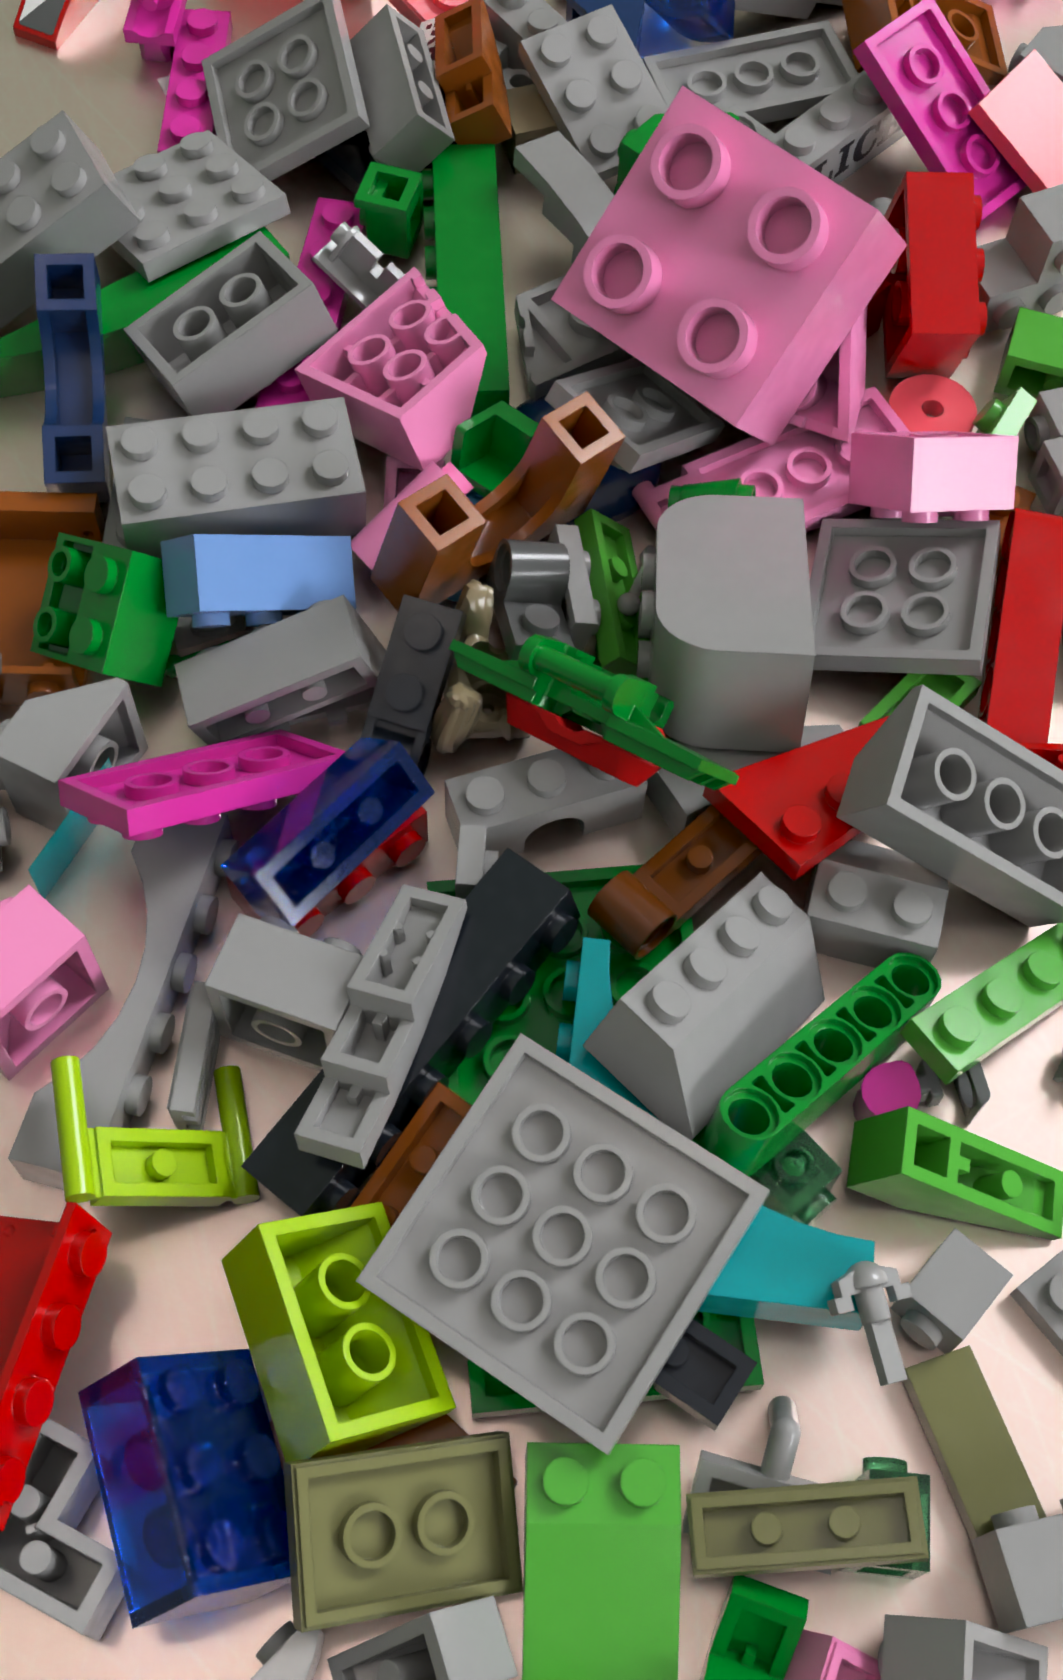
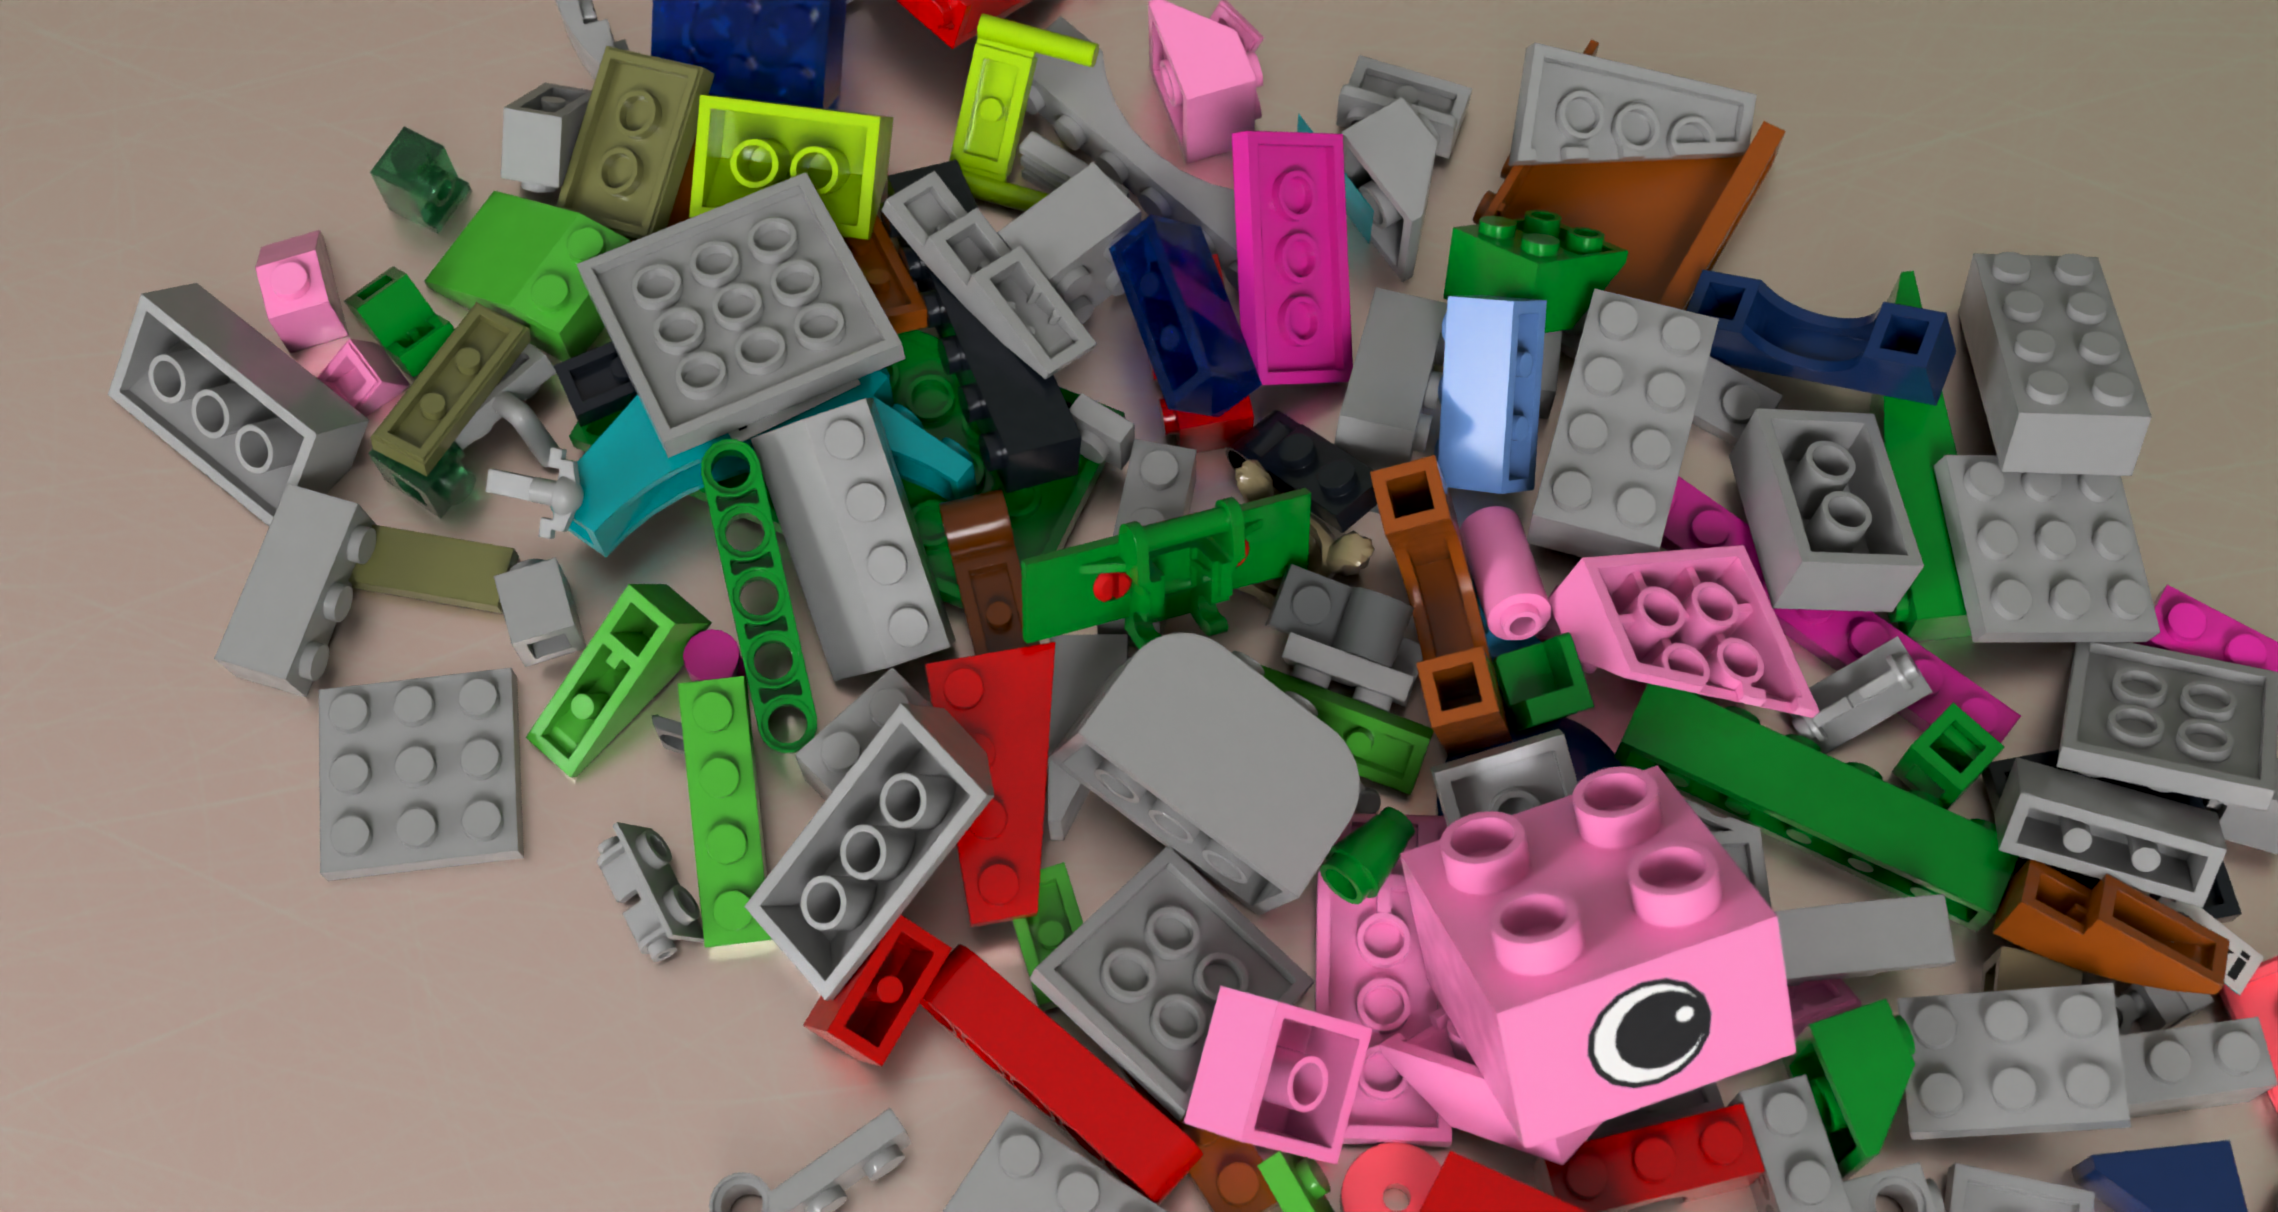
camera: 125 degrees right, 5 degrees up
clear green brick [750,1130,843,1226] -> none

